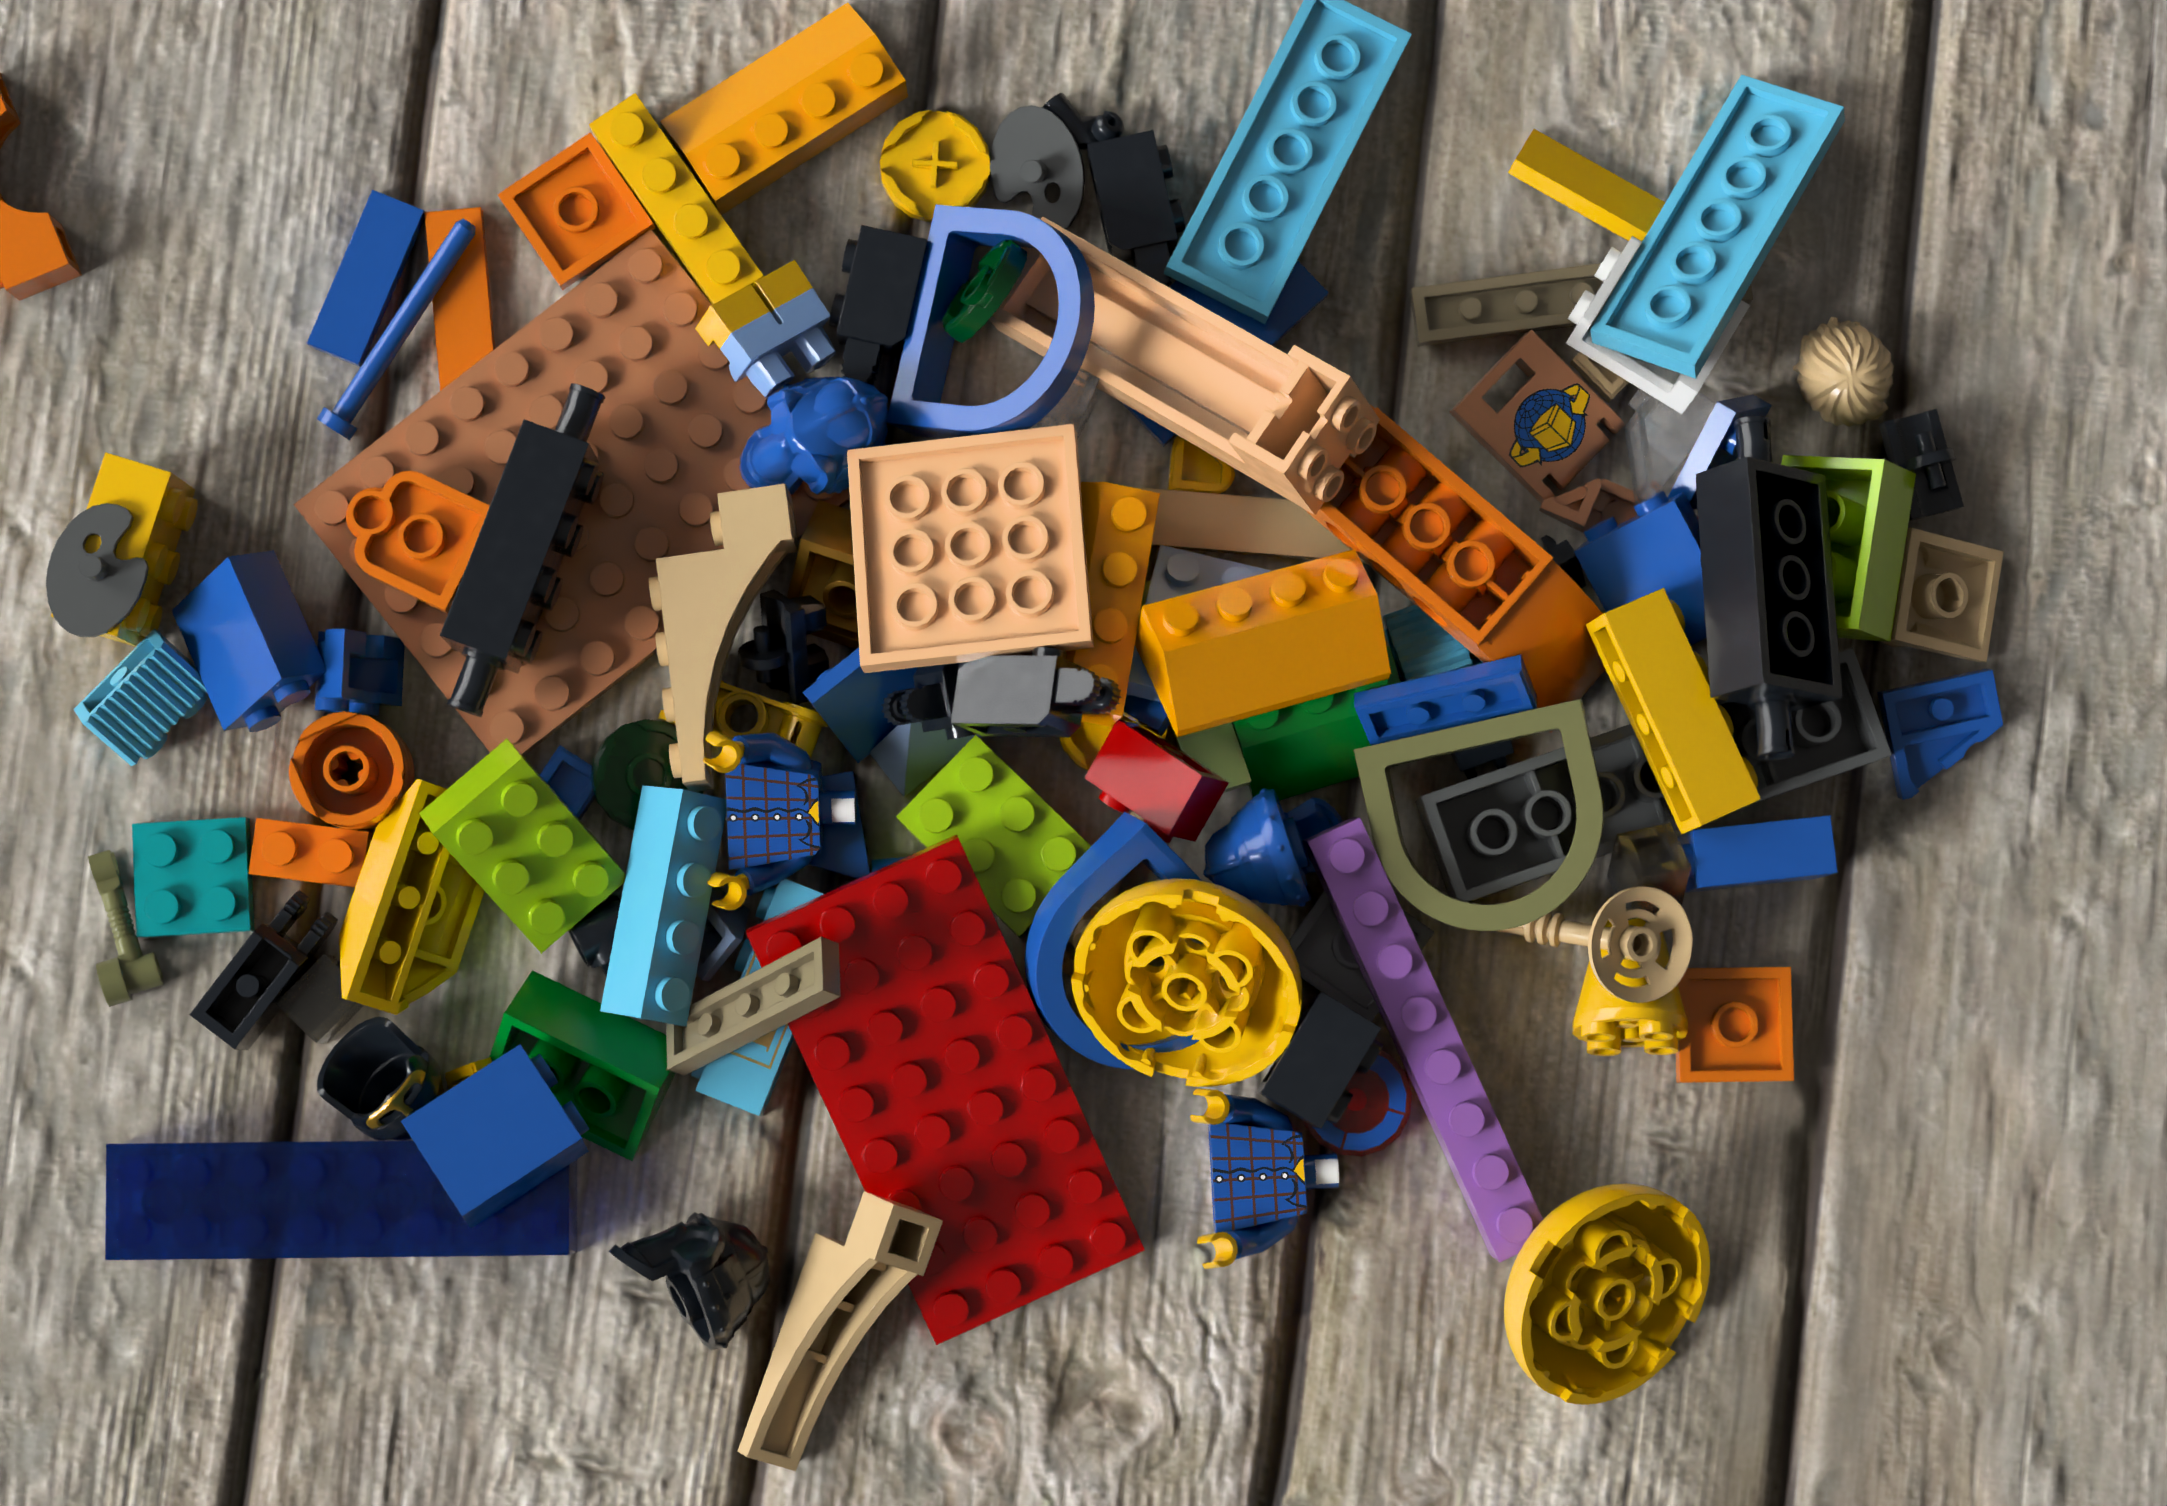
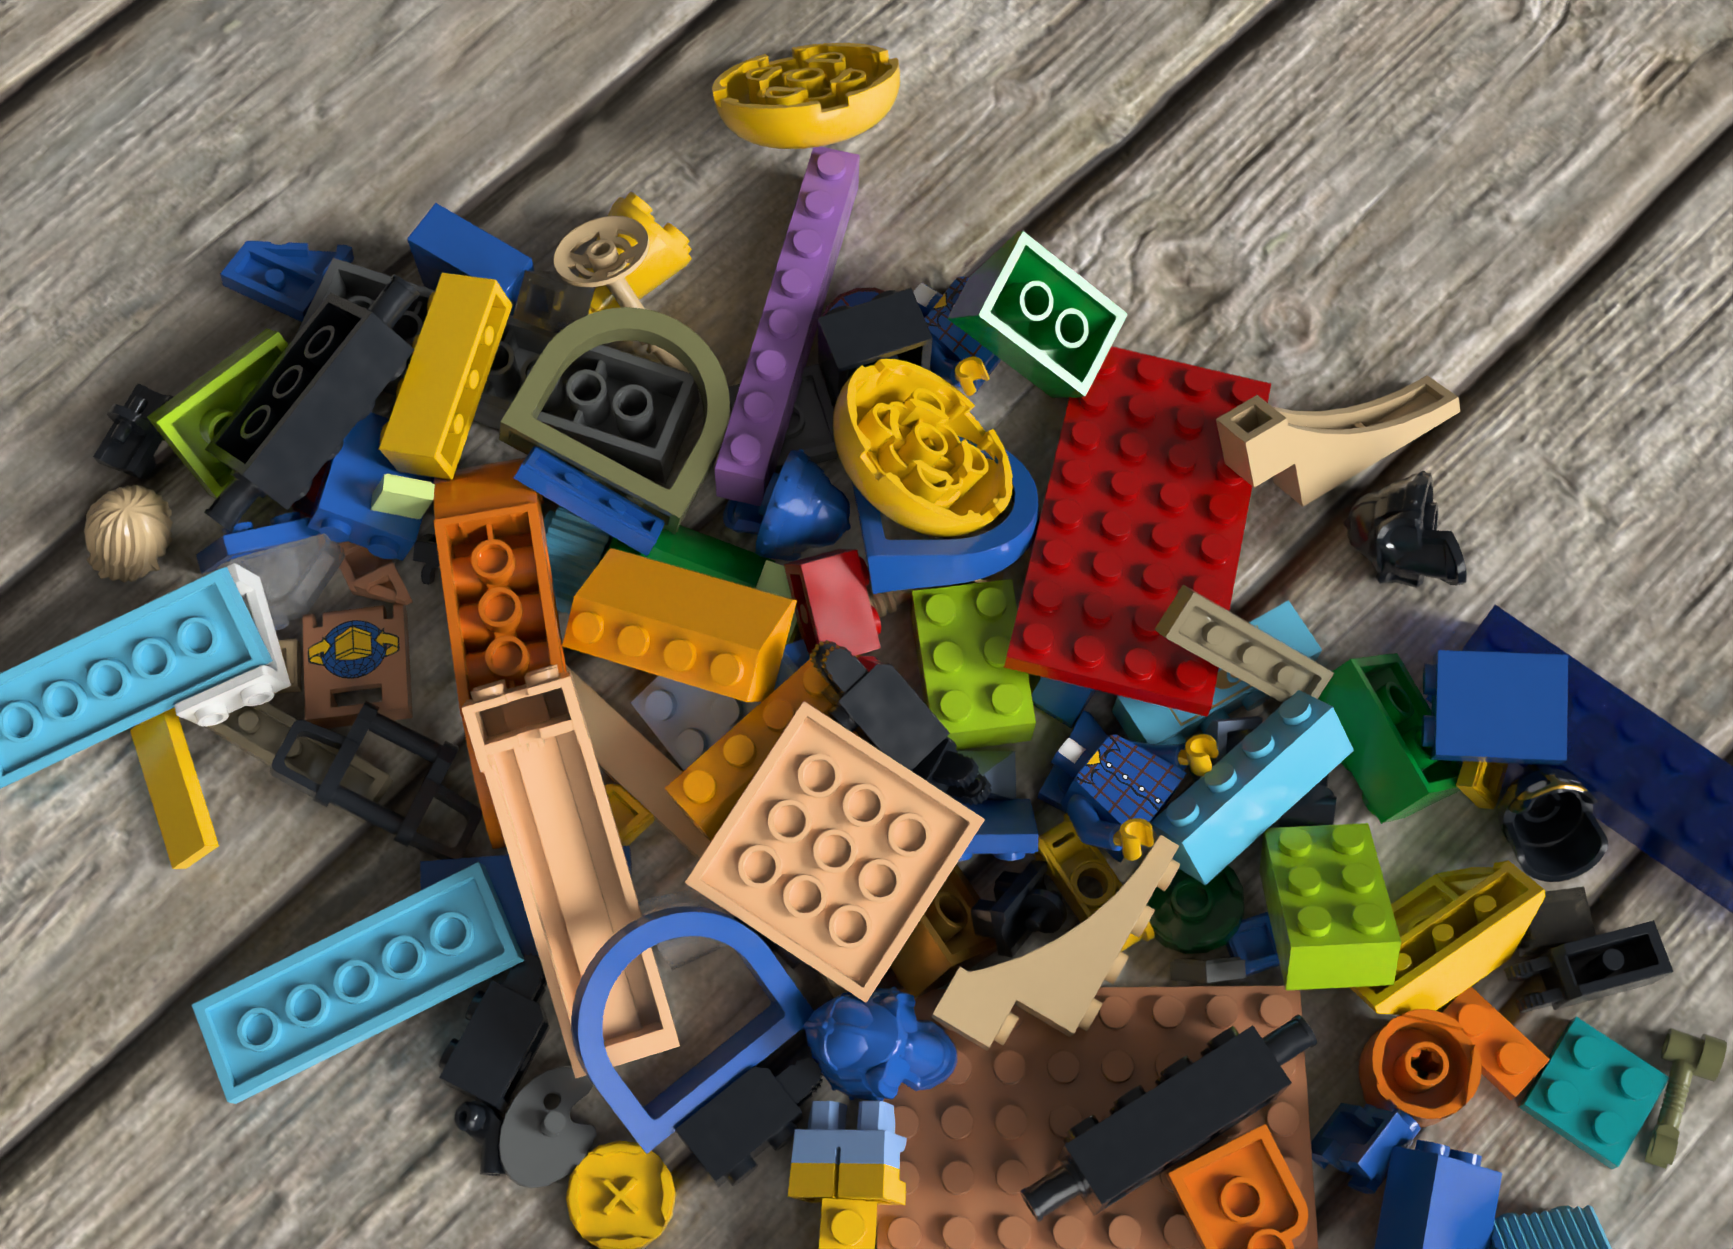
camera: 140 degrees left, 15 degrees down
dark green tile [942,240,1027,343] -> none
orange plate [1676,967,1794,1083] -> none
tan slope [1882,528,2004,662] -> none
none -> black bar [270,701,482,860]
none -> yellowish green tile [371,473,435,519]
none -> green slope [947,231,1128,398]
none -> dark grey tile [1170,956,1246,983]

